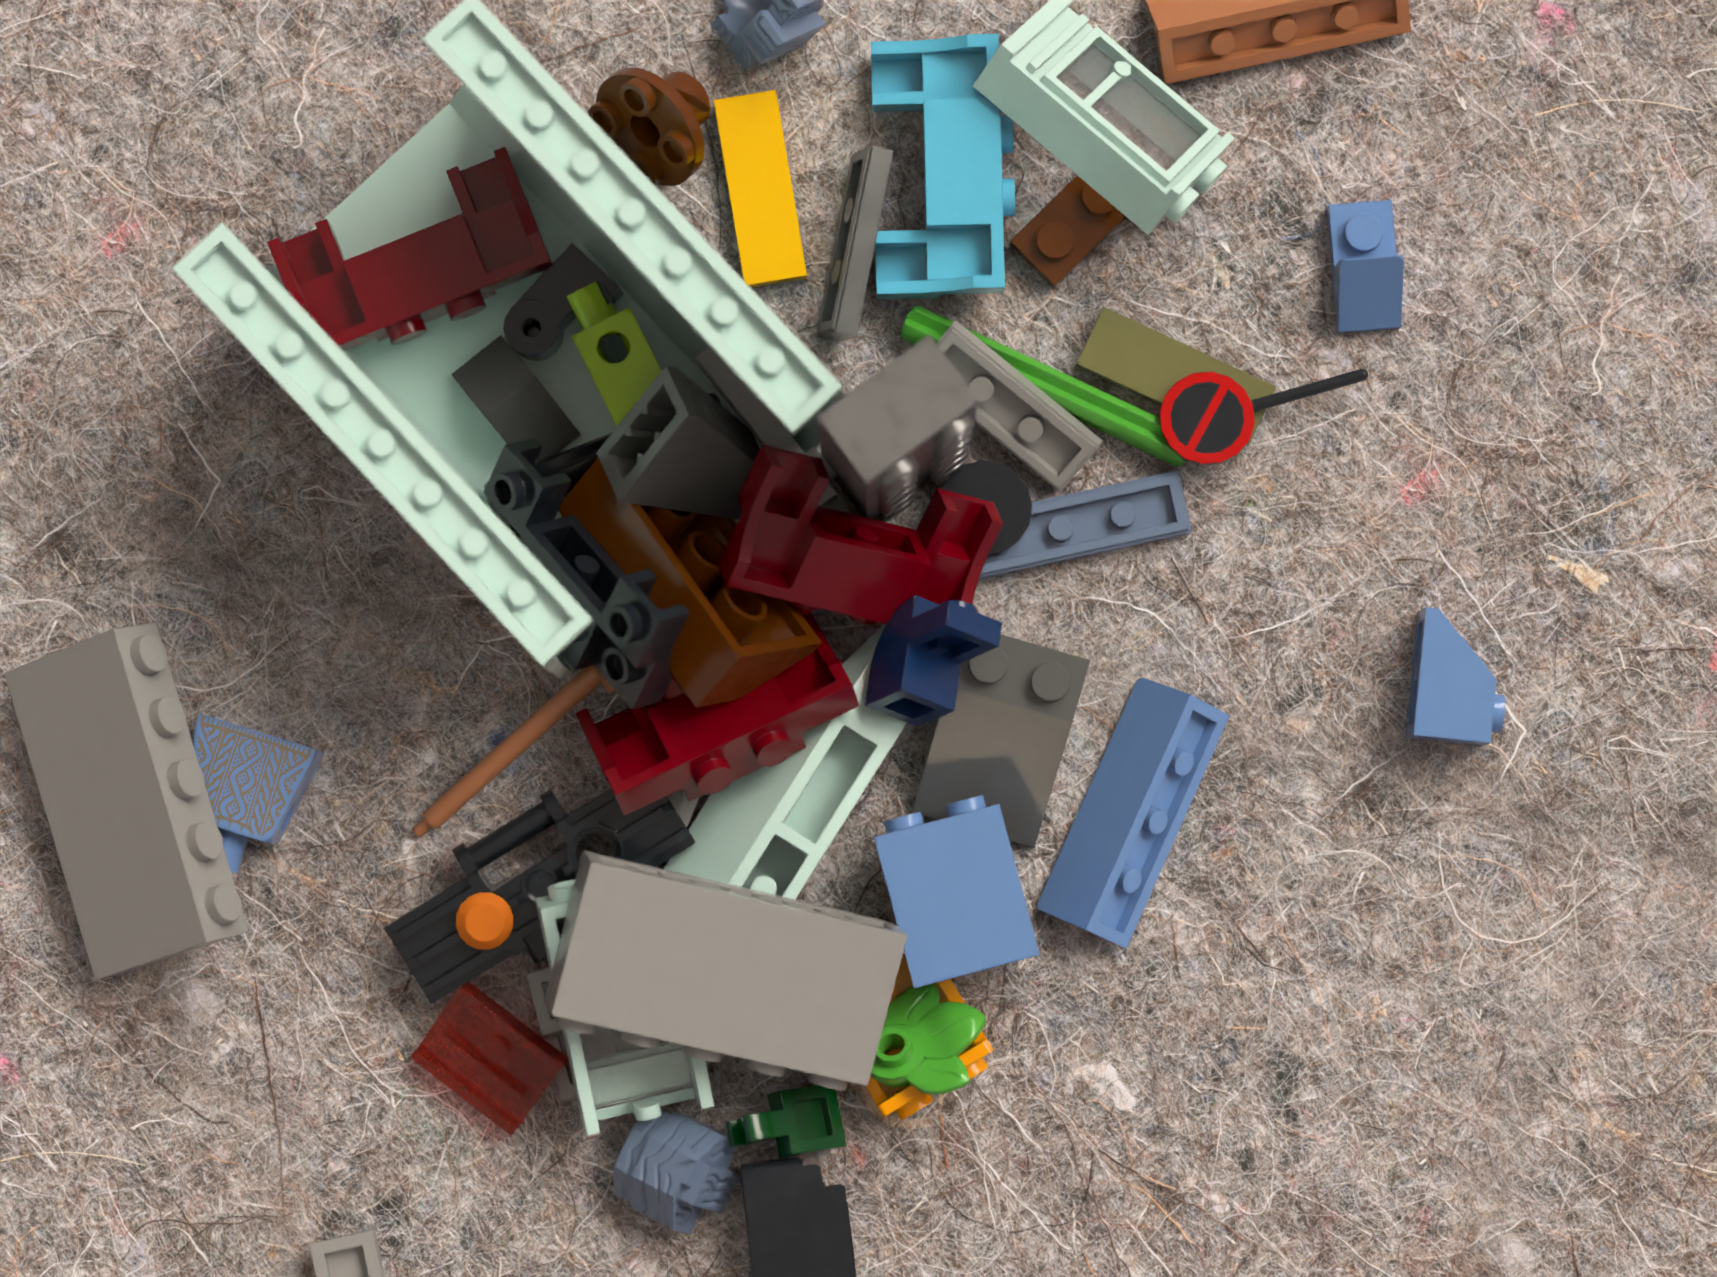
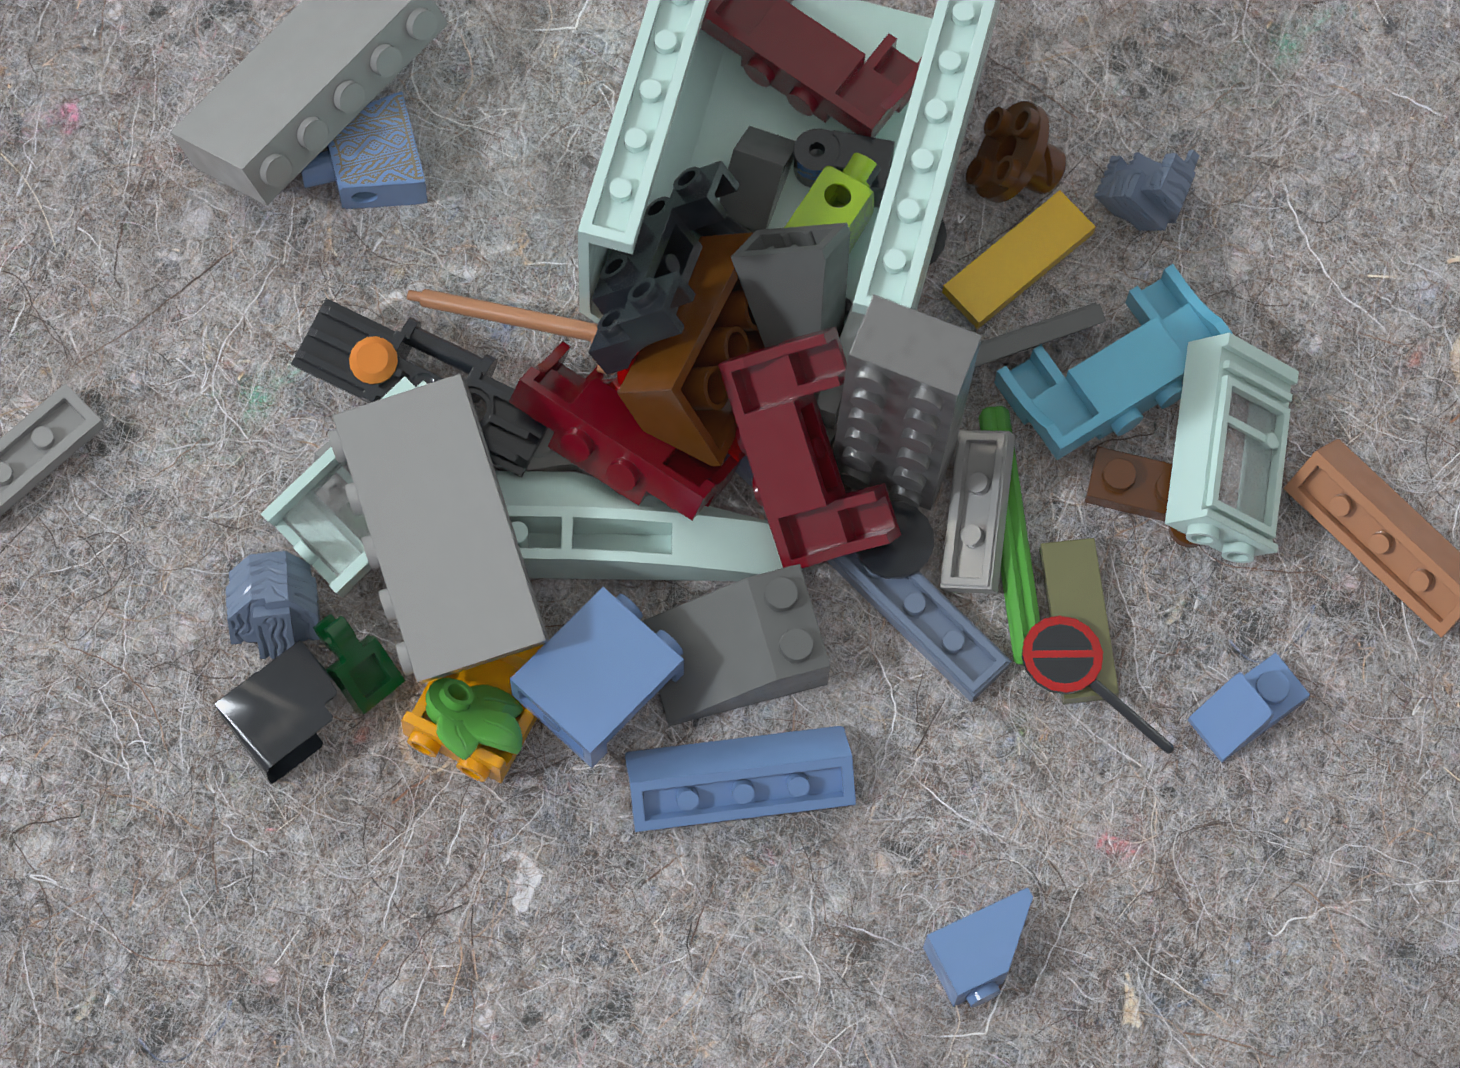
camera: 50 degrees right, 15 degrees down
clear red plate [410,982,569,1135] -> none
dark blue brick [865,595,1002,727] -> none

